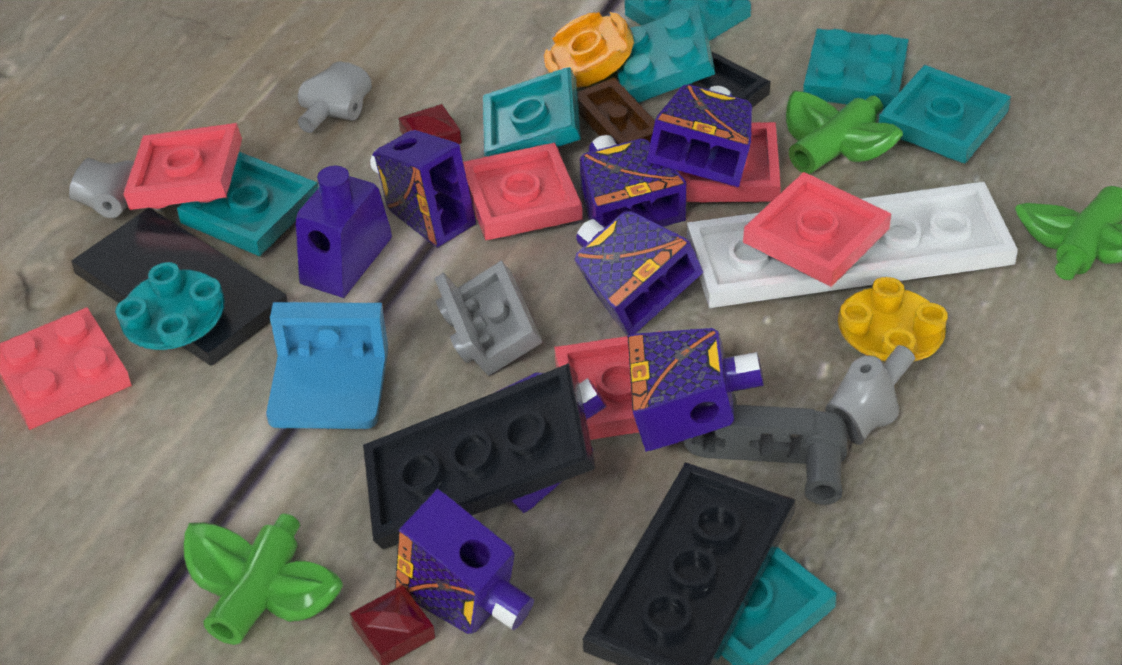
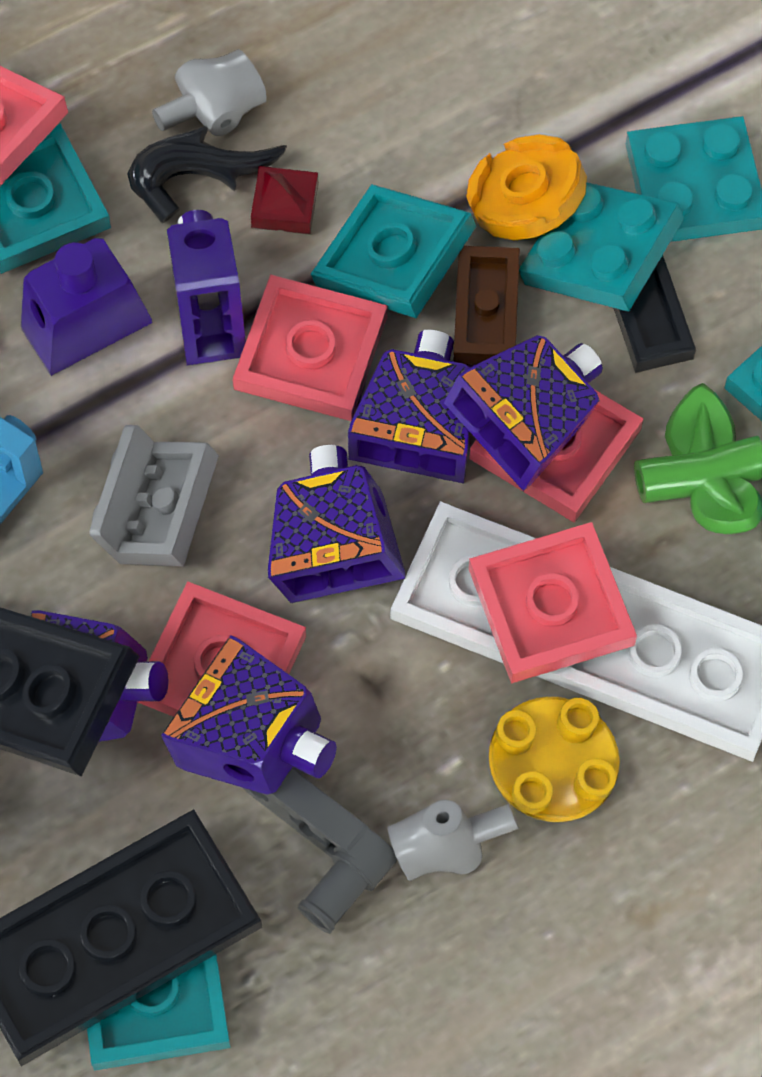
camera: 30 degrees right, 20 degrees up
none -> black piece [127,126,287,223]

